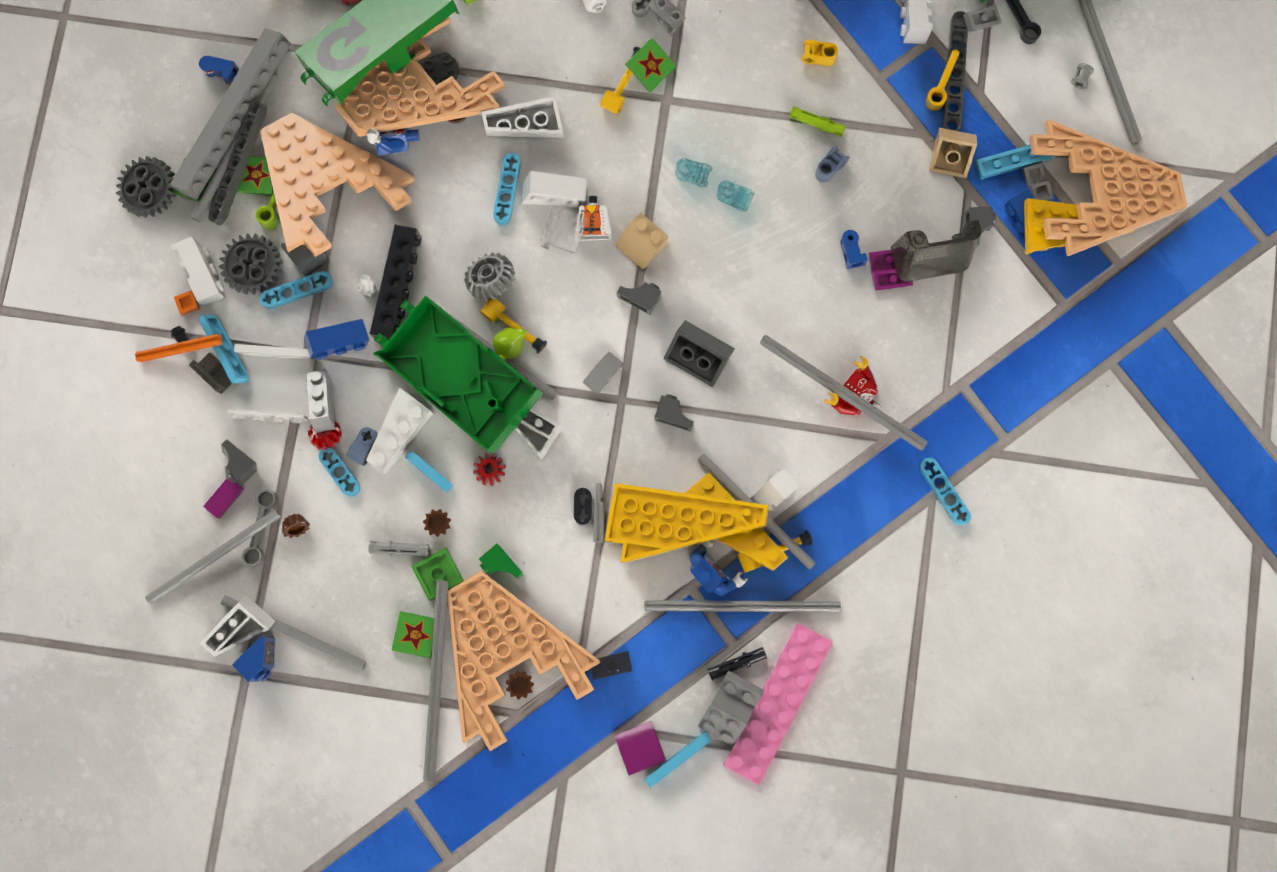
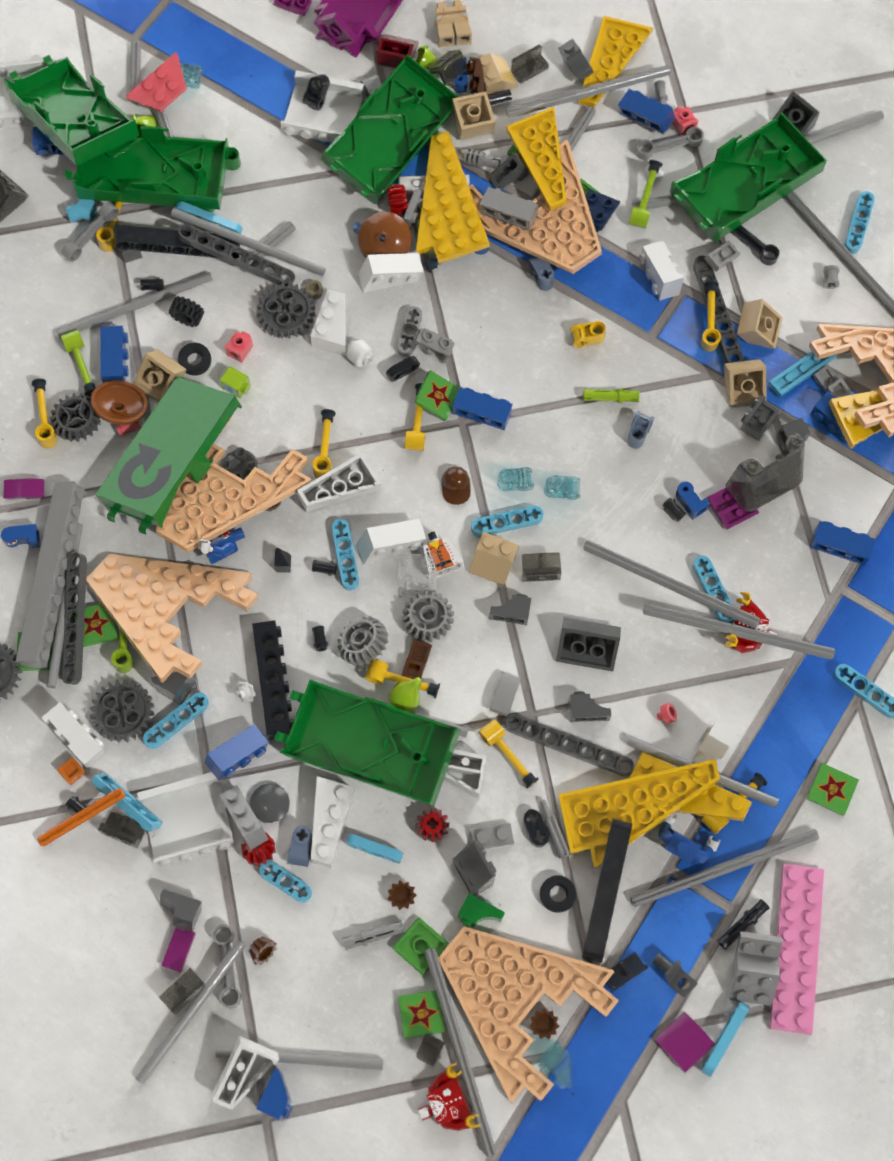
camera: 25 degrees left, 10 degrees down
none -> magenta slope [3,478,45,500]
none -> clear smoke panel [159,968,205,1015]
none -> dark grey dish [250,783,290,823]
none -> black slope [274,548,291,573]
none -> yellow piece [312,409,336,478]
none -> black pin [312,560,337,576]
none -> black pin [312,626,329,652]
none -> black beam [386,355,420,382]
none -> reddish brown slope [401,639,432,679]
none -> light grey gear [402,590,454,642]
none -> clear smoke panel [416,1033,445,1068]
none -> red torso [418,1063,481,1131]
none -> reddish brown cap [441,466,471,505]
none -> blue brick [452,387,513,430]
none -> dark grey slope [452,840,497,896]
none -> medium azure beam [471,506,543,537]
none -> light grey plate [471,823,514,849]
none -> yellow piece [478,719,539,789]
none -> dark grey beam [505,714,634,776]
none -> clear smoke panel [521,552,562,582]
none -> clear light blue slope [538,1040,572,1090]
none -> black tyre [540,875,576,913]
none -> black beam [582,819,633,963]
none -> light grey axle [583,540,760,628]
none -> dark grey bracket [652,953,698,998]
none -> coral tile [657,703,677,724]
none -> black pin [662,498,686,522]
none -> medium azure beam [693,556,734,624]
none -> tan slope [737,299,782,349]
none -> dark grey bracket [740,395,780,441]
none -> bright green tile [806,763,859,816]
none -> blue brick [810,521,875,565]
none -> medium azure beam [844,191,875,254]

